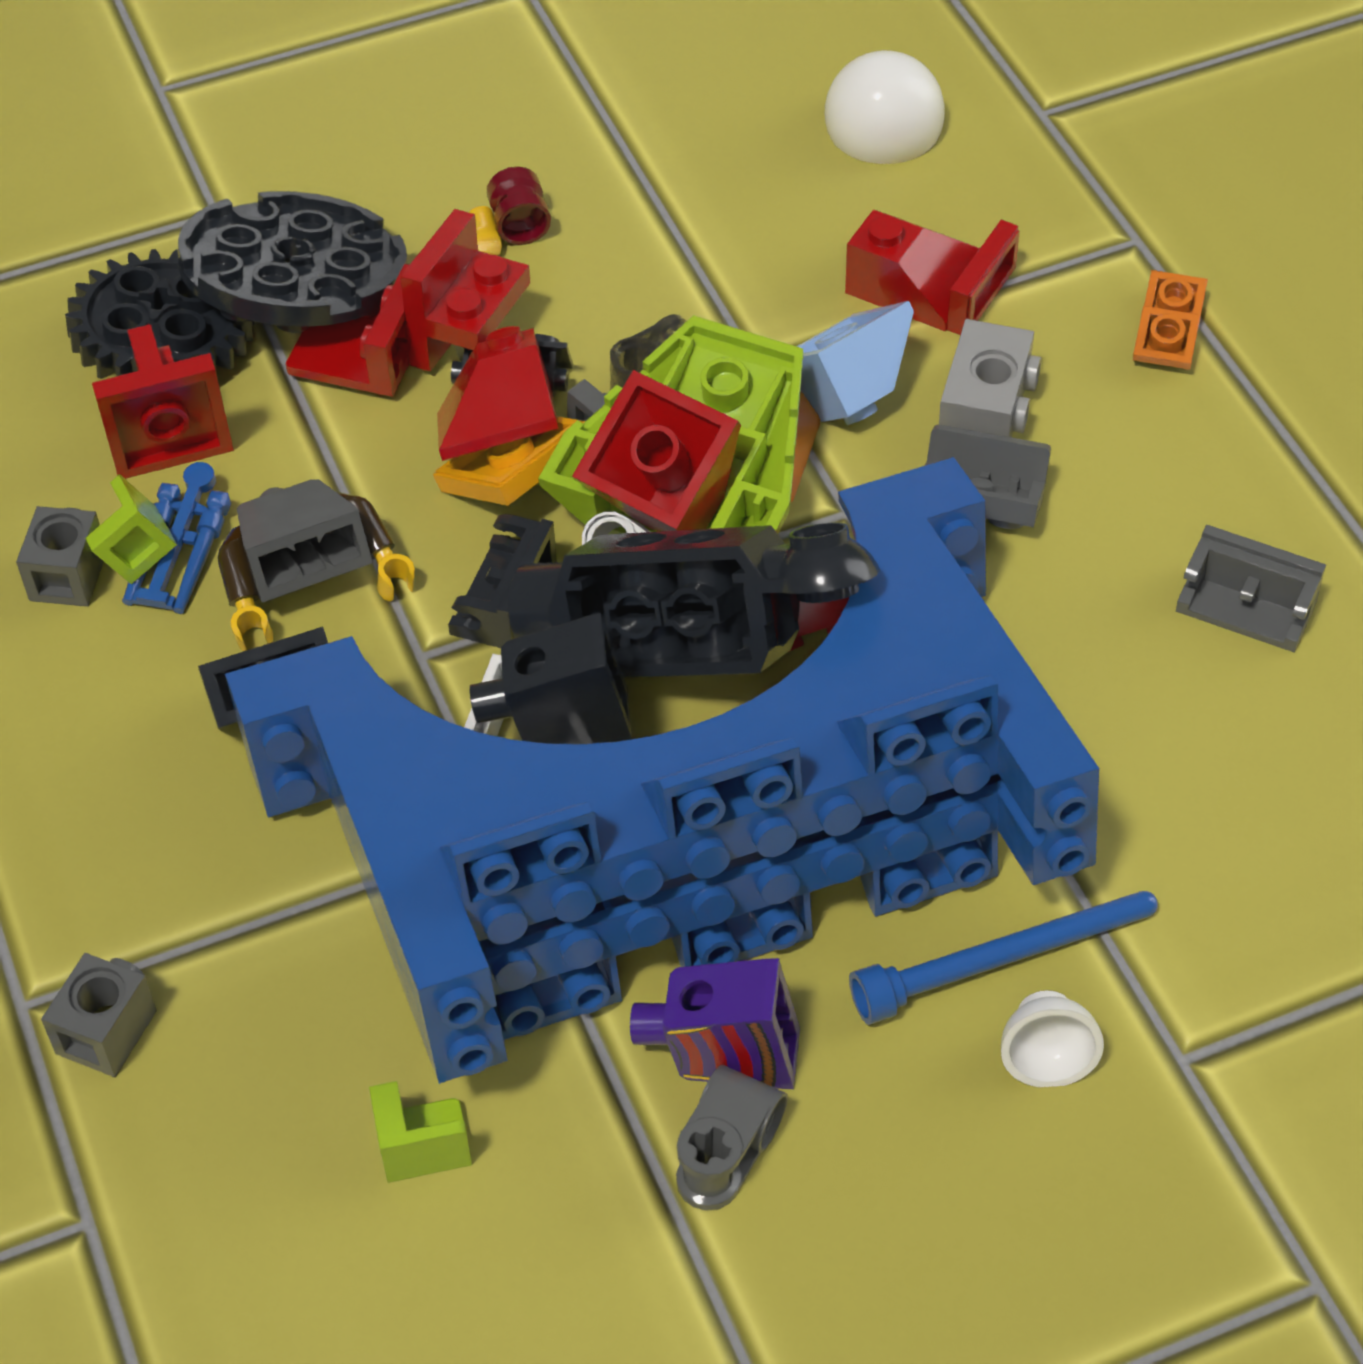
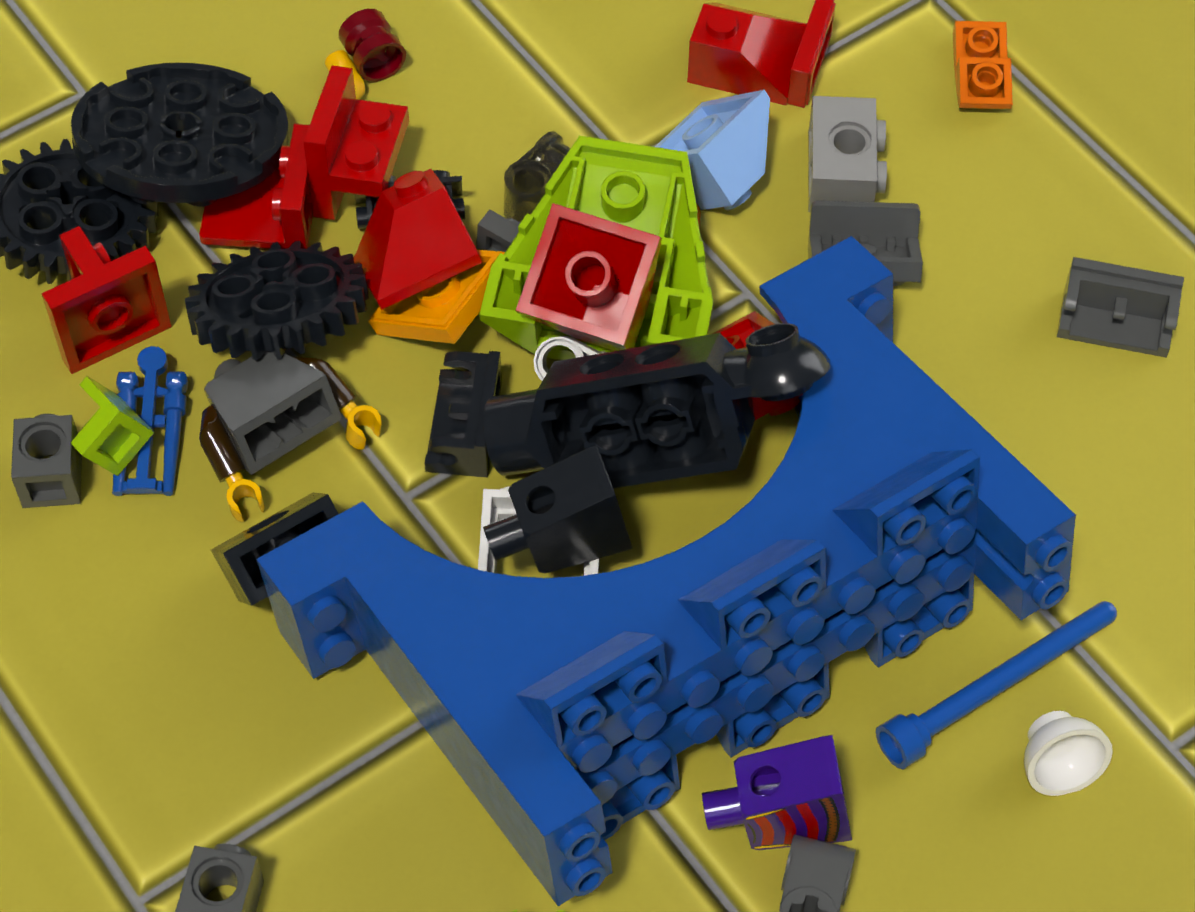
camera: 15 degrees left, 5 degrees up
none -> black gear [185,241,369,360]

